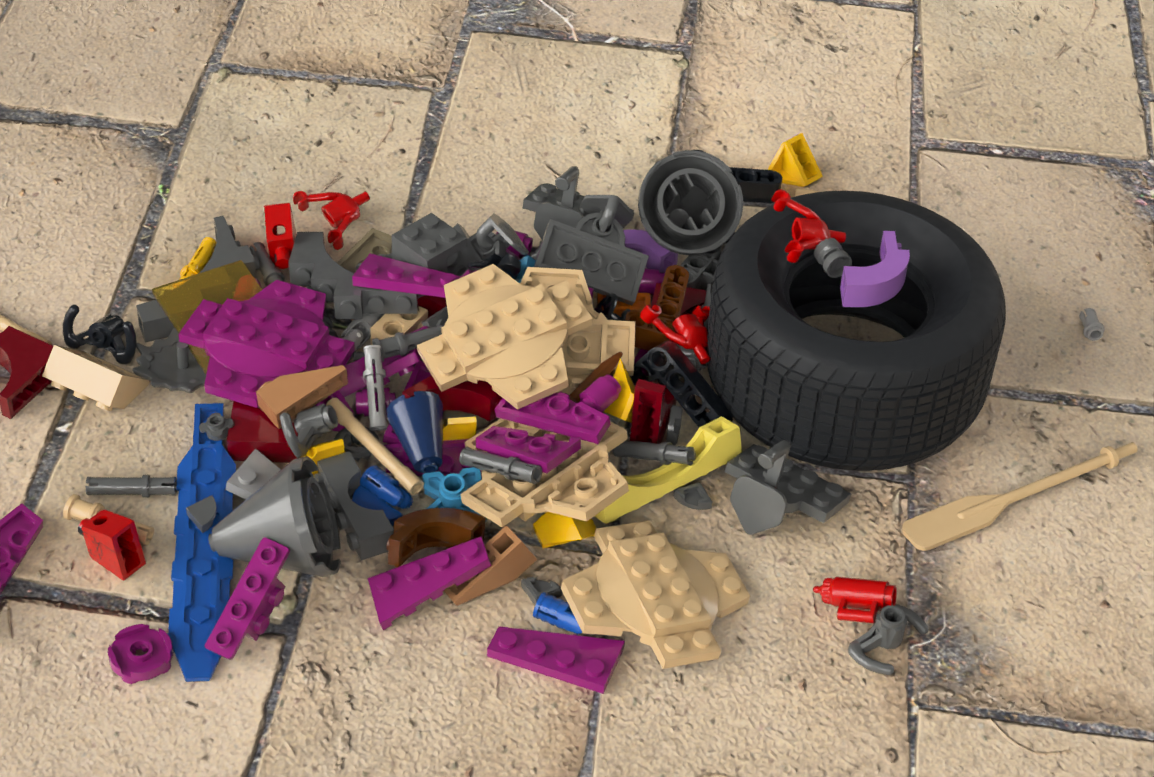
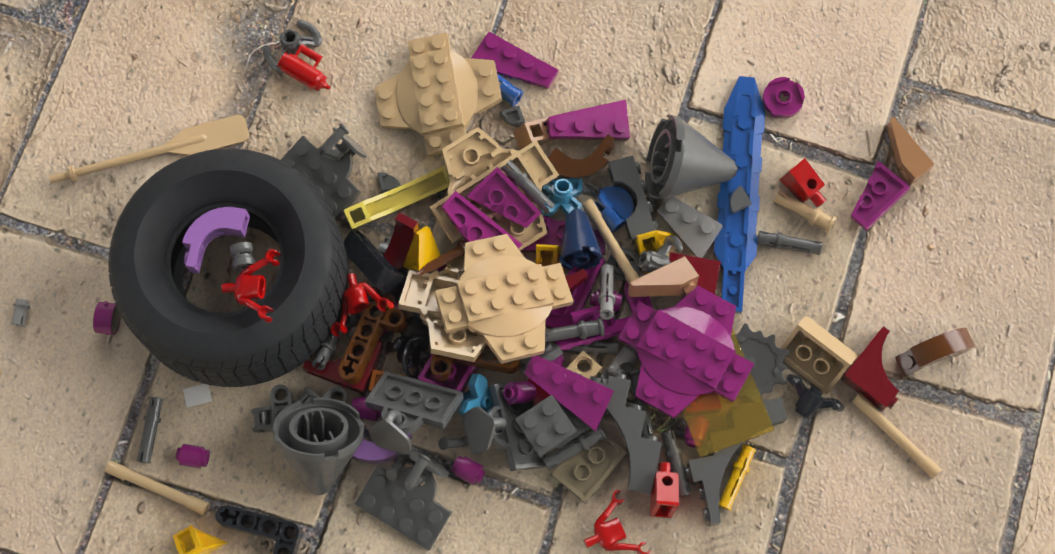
camera: 165 degrees left, 30 degrees up
dark grey plate [199,413,234,441] -> none
magenta bracket [205,537,290,660] -> none
black piece [468,253,521,280] -> none
magenta brick [579,375,621,412] -> none
dark grey pin [613,440,696,465] -> none

